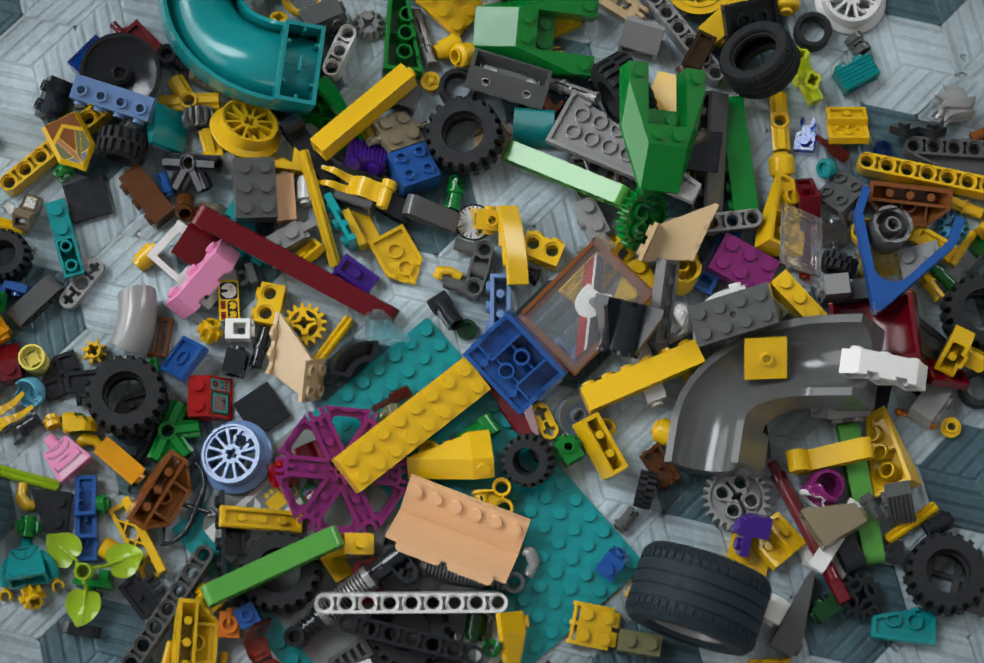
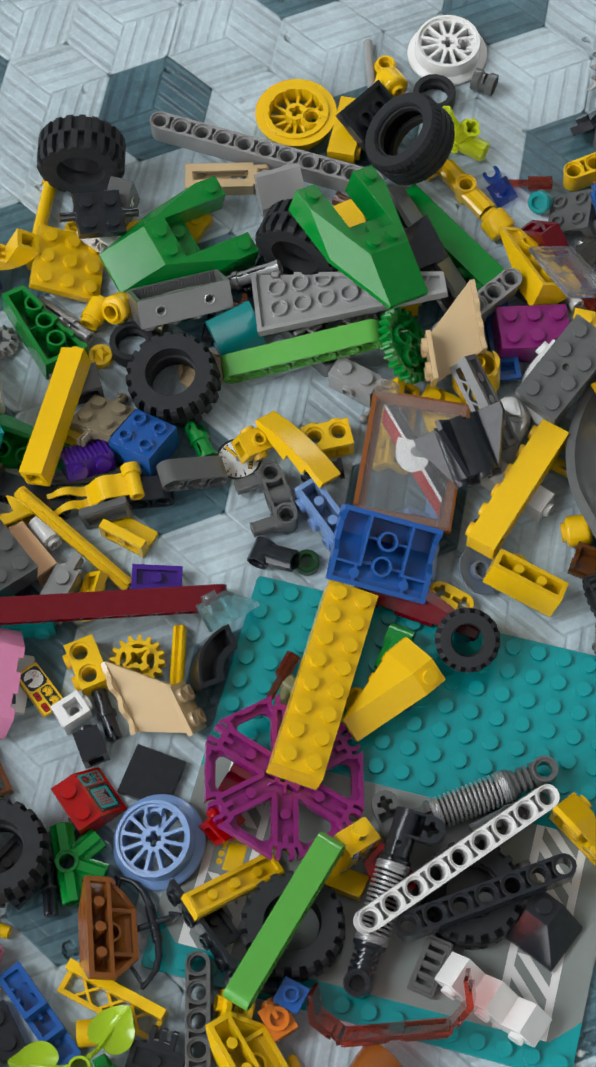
camera: 30 degrees left, 10 degrees down
light orange brick [93,436,146,486] -> none
green plate [95,493,111,514] -> none
blue tile [159,335,209,383] -> none
yellow gear [196,318,224,344] -> none
dark grey tile [236,262,260,288] -> none
tile [300,484,318,504] -> none
teal wing [323,192,359,253] -> none
yellow tile [367,224,423,286] -> none
light nougat piece [385,474,531,585] -> none
yellow arm [433,266,464,280] -> none
dark green brick [464,613,488,642] -> none
yellow piece [471,478,513,512] -> none
green piece [481,638,501,659] -> none
light grey arm [522,546,540,579] -> none
green brick [553,433,585,468] -> none
dark brown tile [681,29,717,70] -> none
yellow slope [825,107,870,144] -> none
teal brick [832,53,881,96] -> none
clear blue plate [873,140,893,157] -> none

